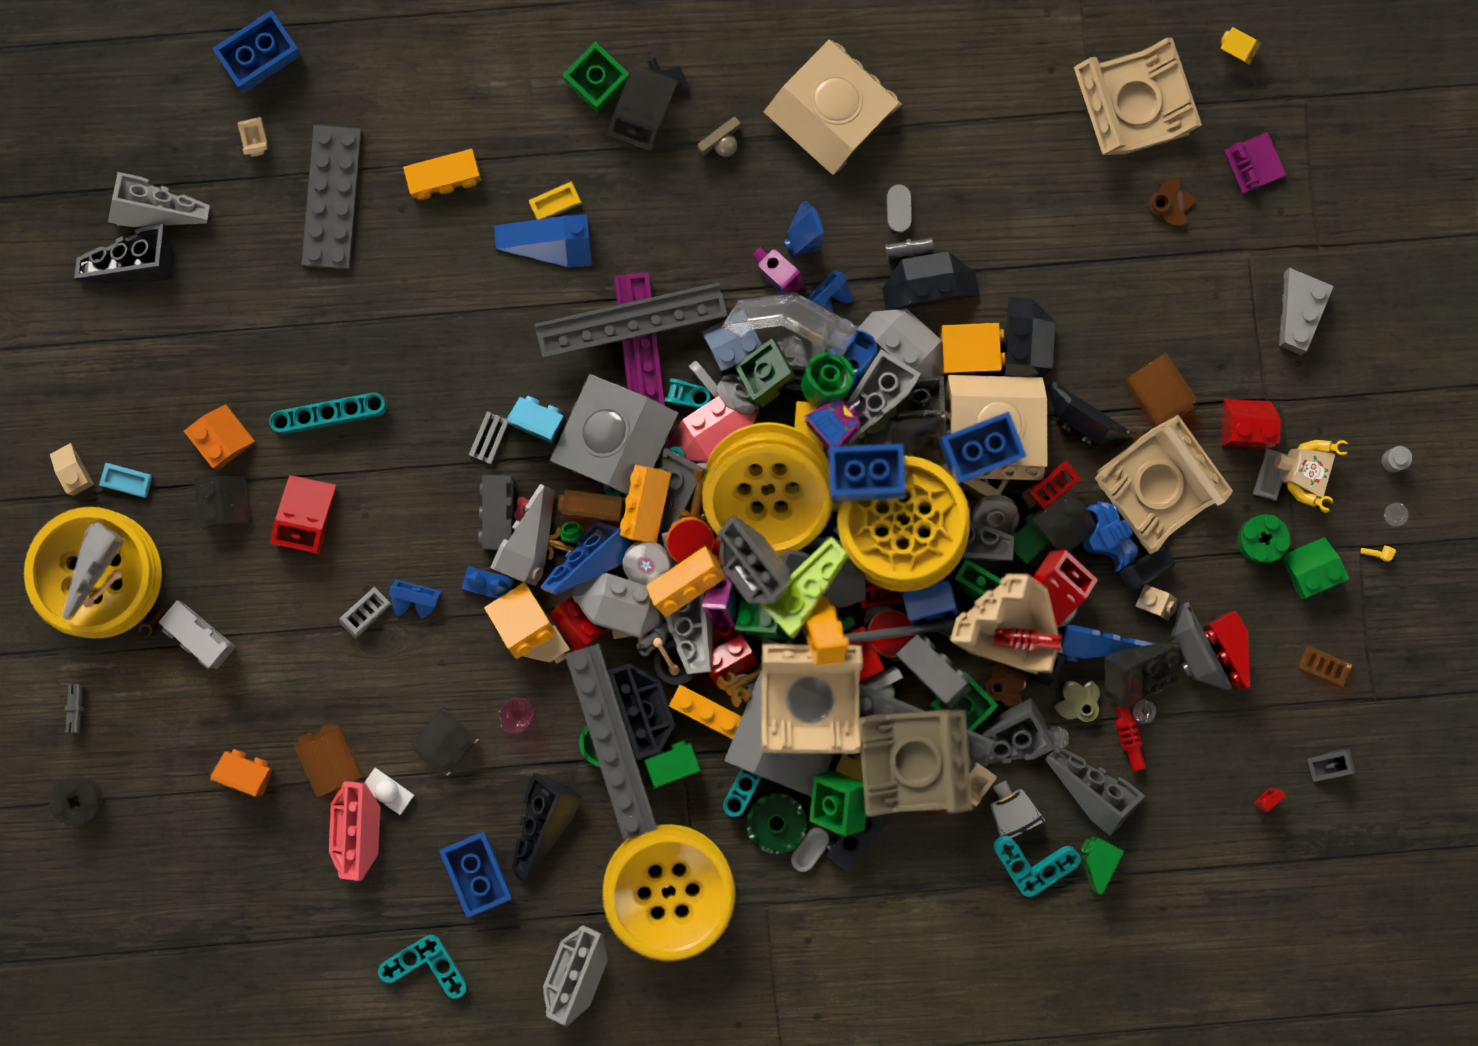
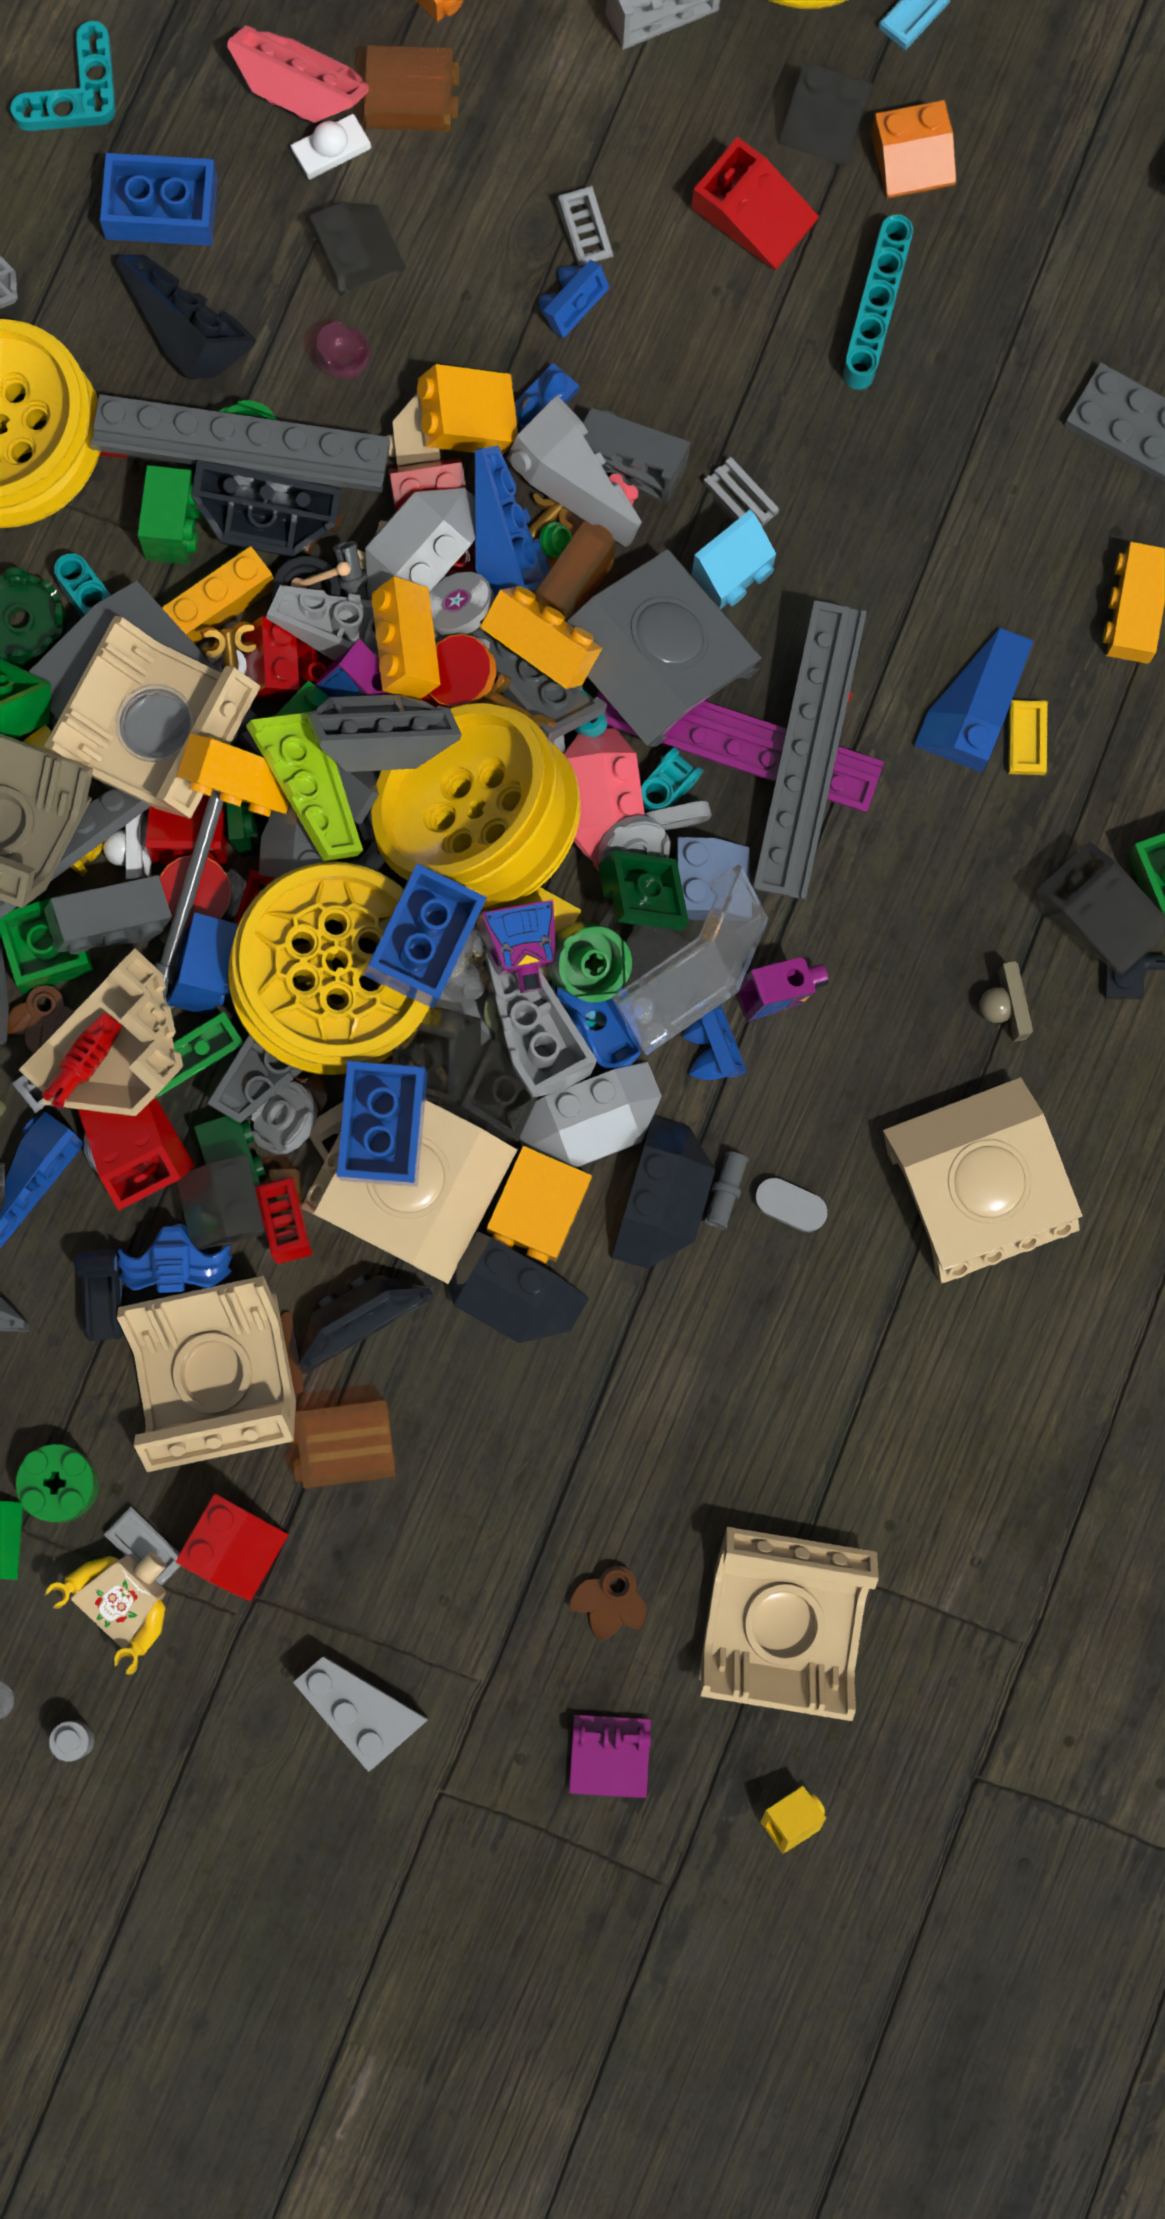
camera: 110 degrees right, 5 degrees down
blue wedge [784,201,824,259] -> none
tan bracket [1136,584,1177,620] -> none

